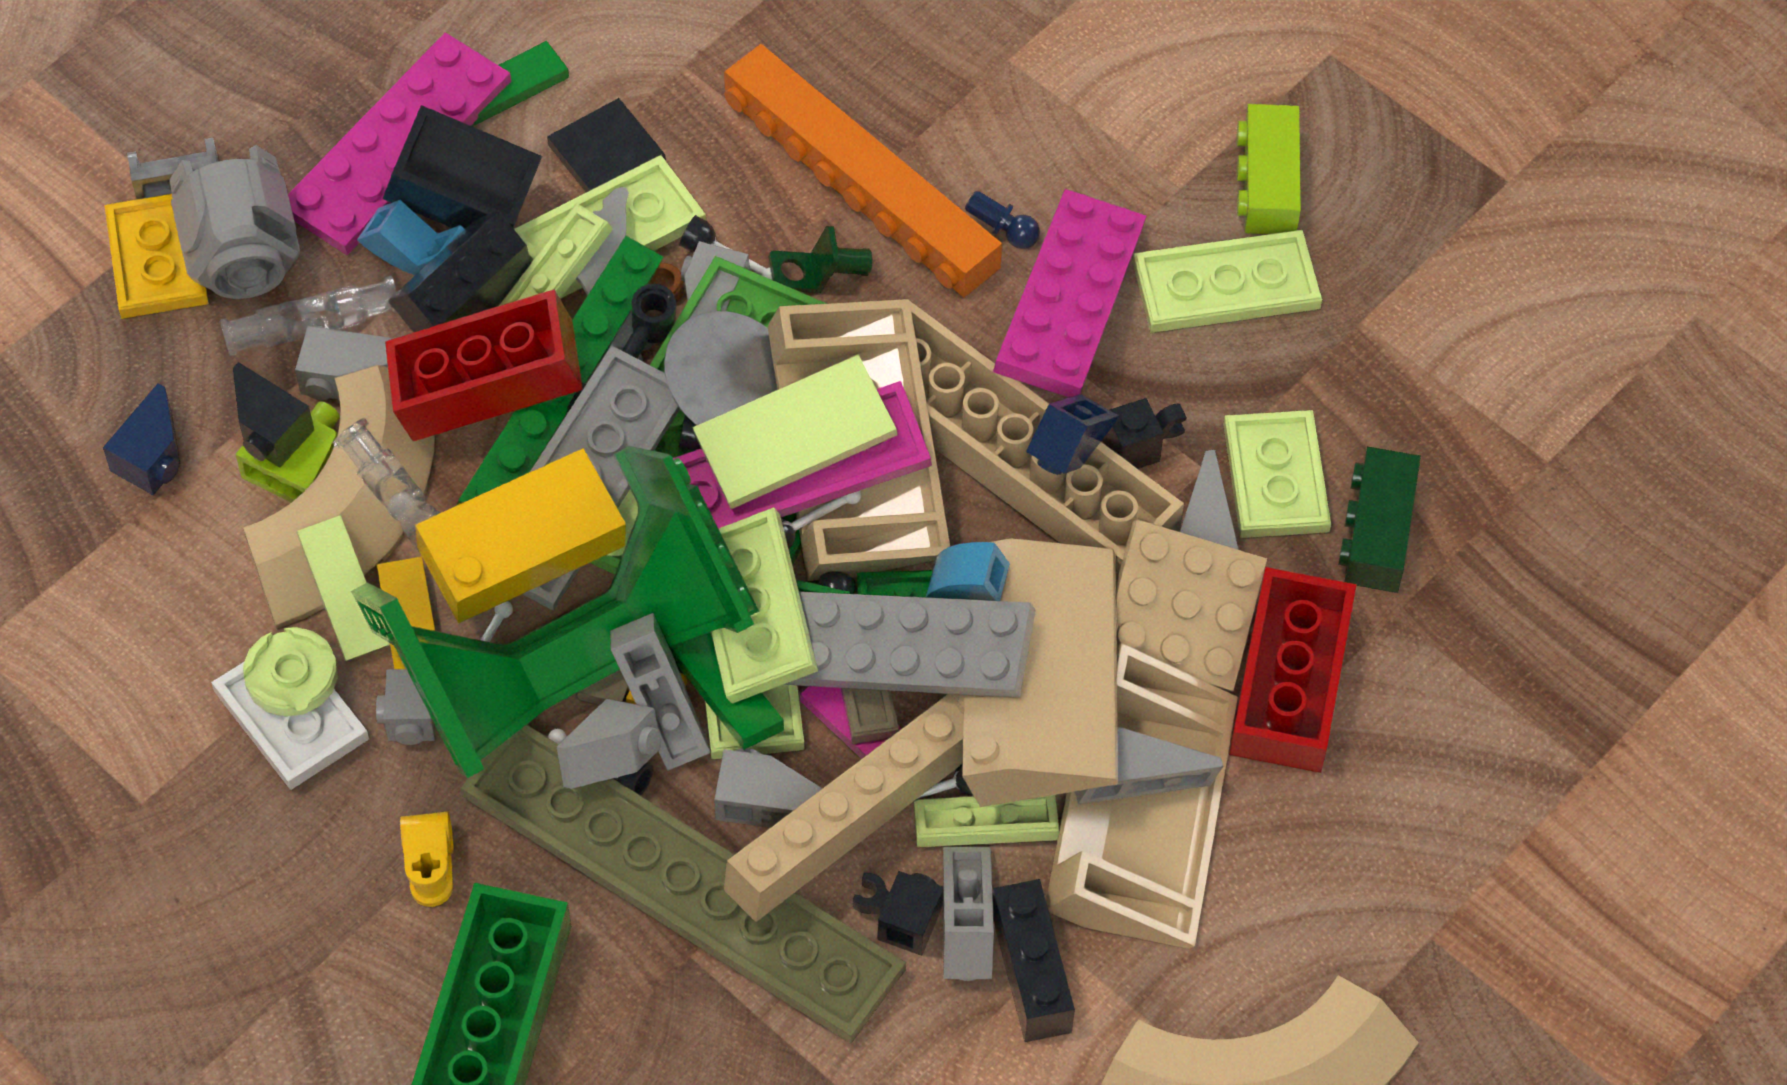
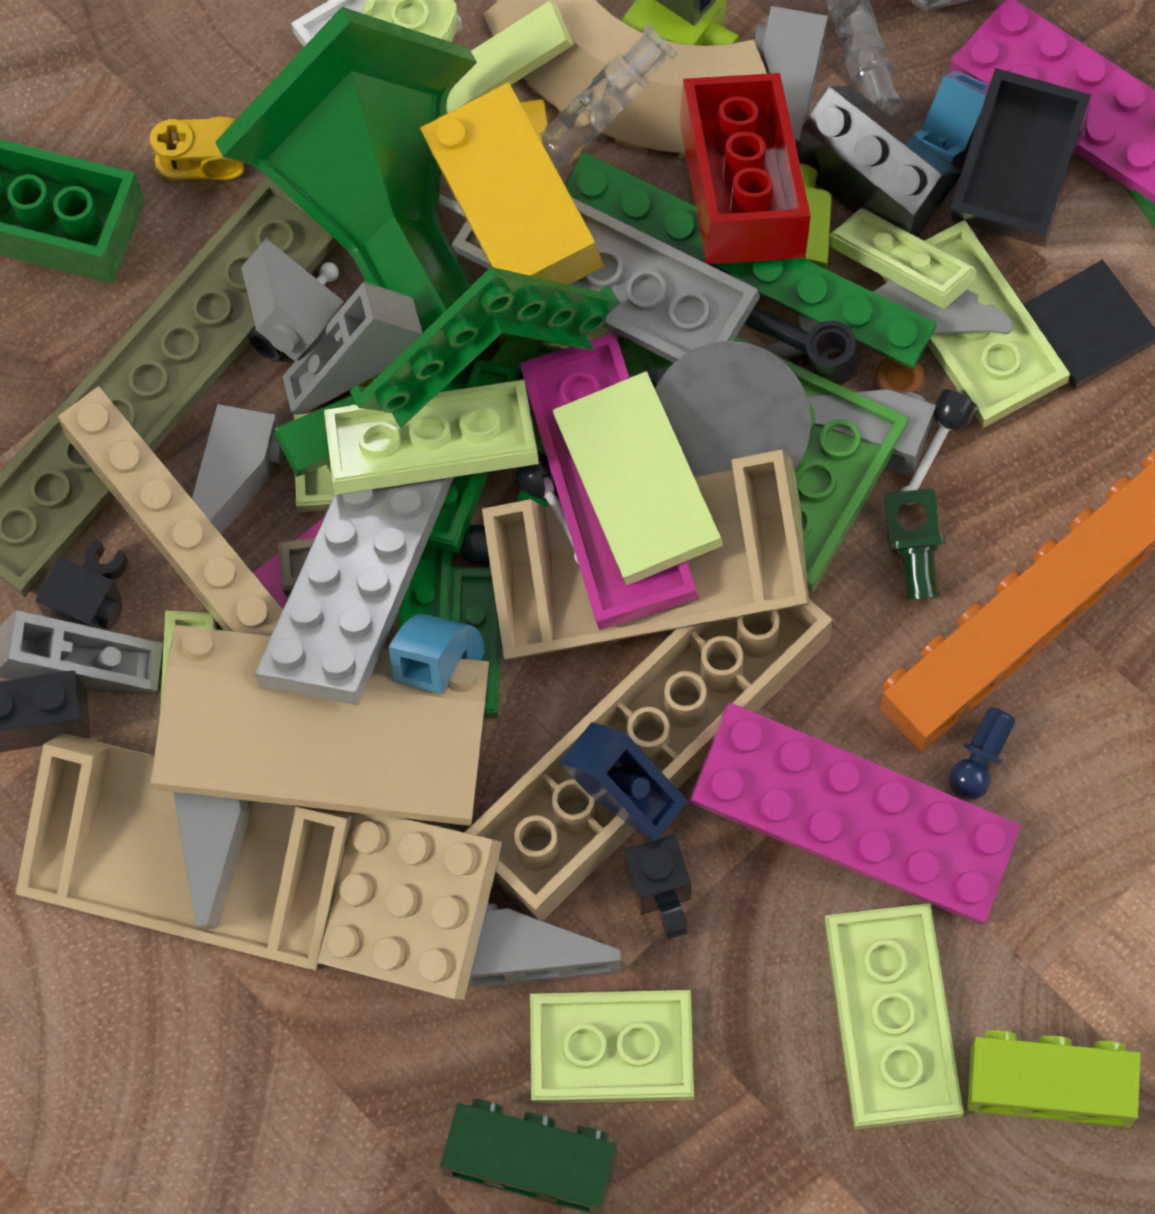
camera: 100 degrees right, 10 degrees up
red brick [1229,567,1357,773] -> none

